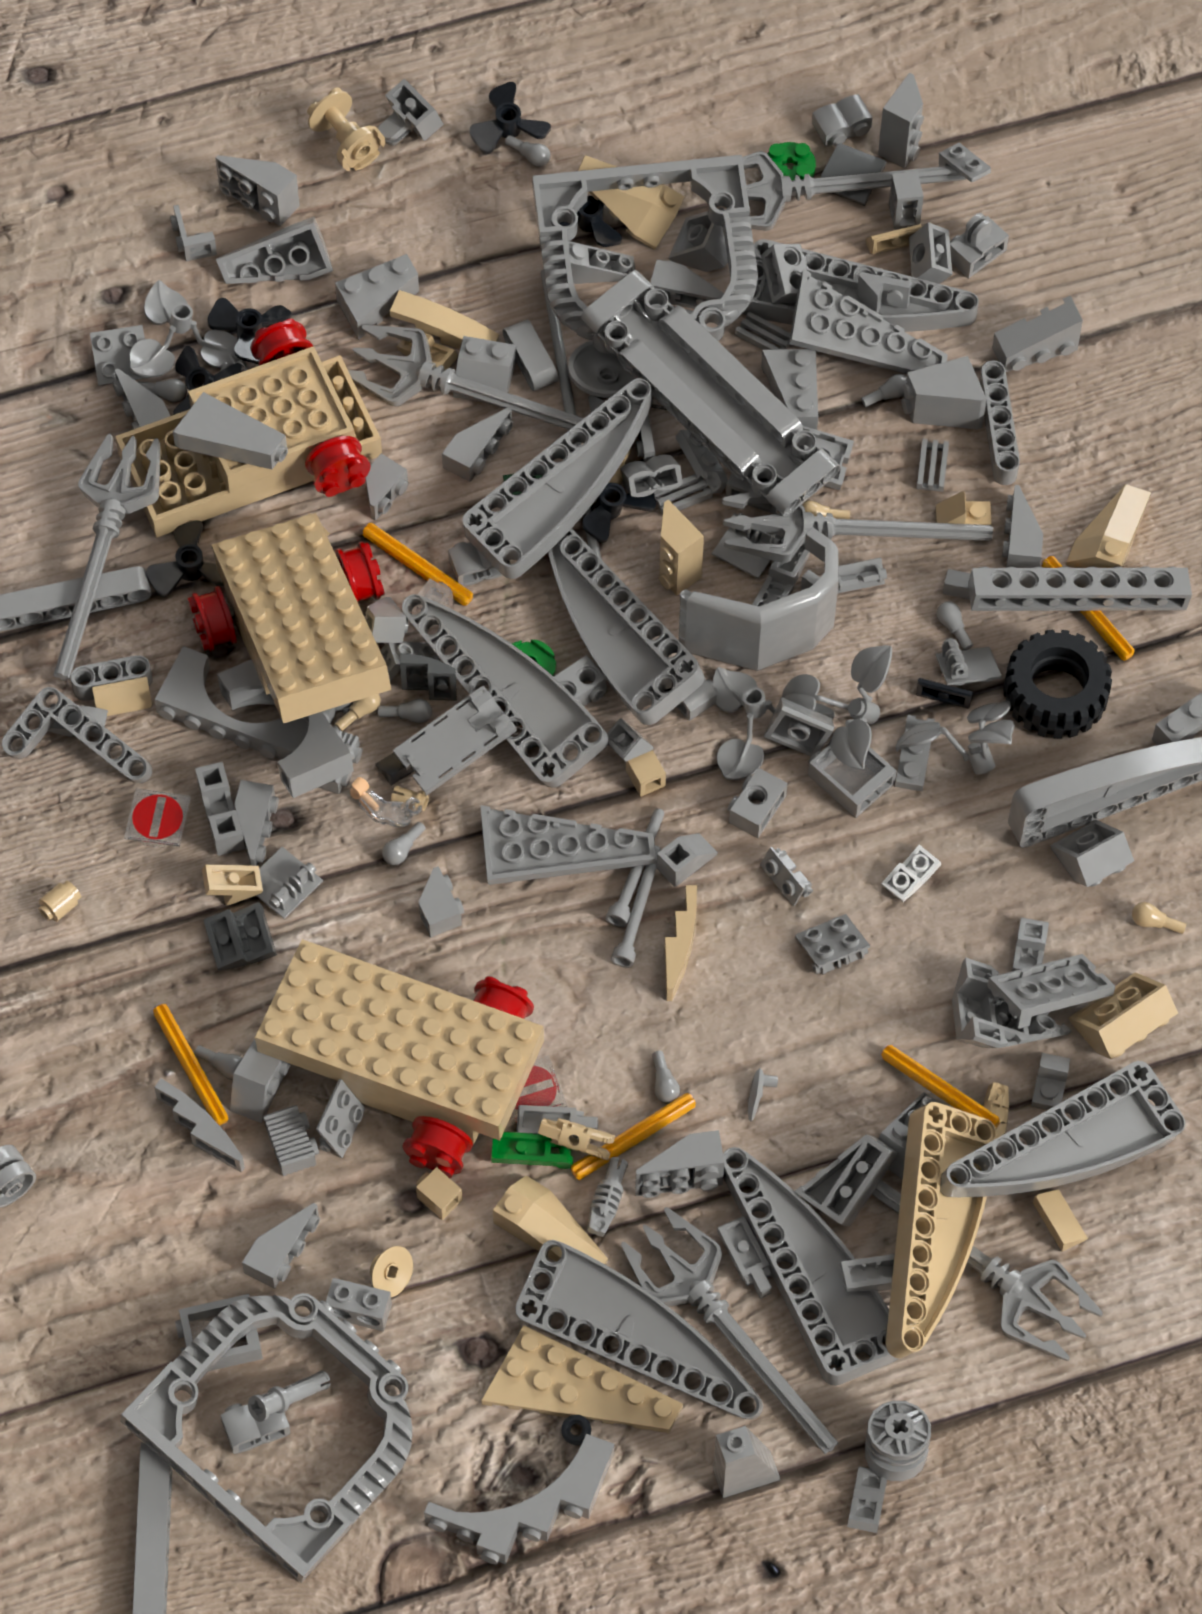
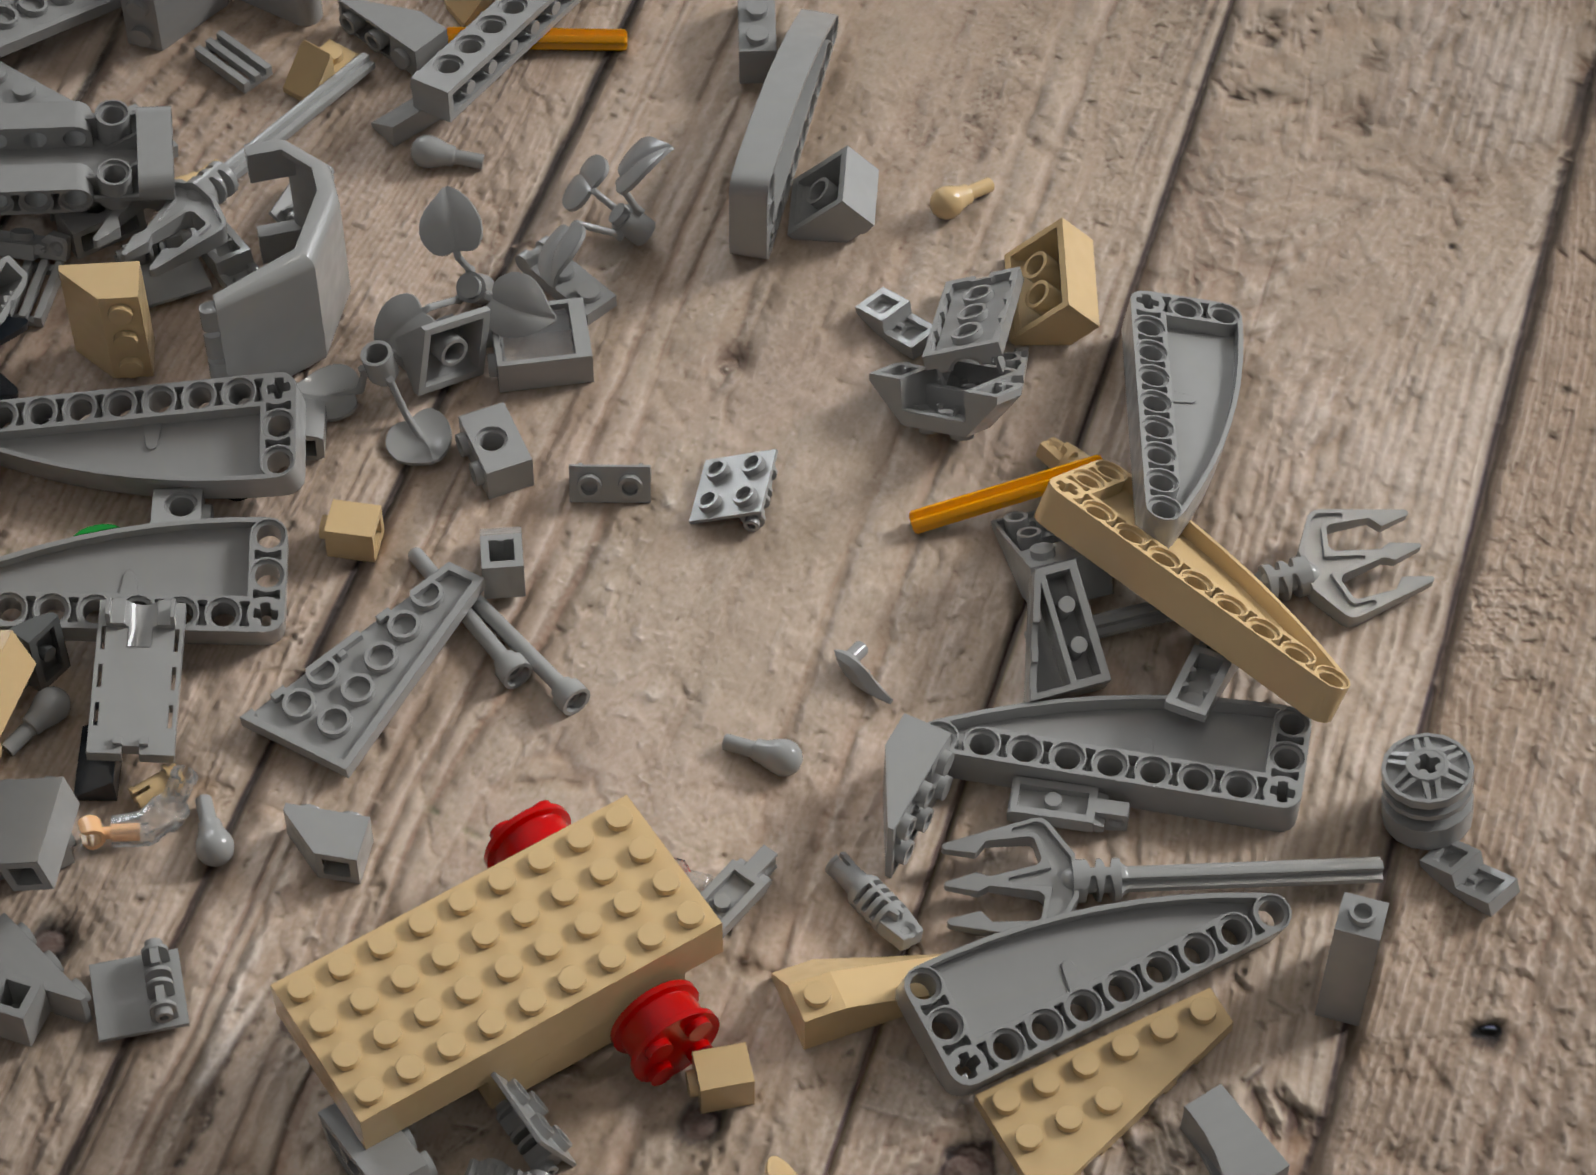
camera: 55 degrees left, 10 degrees down
tan slope [202,864,263,905] -> none
dark grey slope [203,902,277,971] -> none
green plate [491,1132,574,1169] -> none
tan hinge [538,1118,615,1160] -> none
black plate [561,1415,592,1445] -> none
light orange axle [571,1093,696,1180] -> none
light grey slope [607,718,654,761] -> none
tan slope [665,885,697,1001] -> none
light grey piece [861,374,907,407] -> none
white slope [881,845,941,902] -> none
black slope [916,678,974,709] -> none
light grey hinge [936,638,1002,686] -> none
black tyre [1003,629,1112,739] -> none
light grey slope [1031,1053,1070,1110] -> none
tan slope [1033,1189,1088,1252] -> none

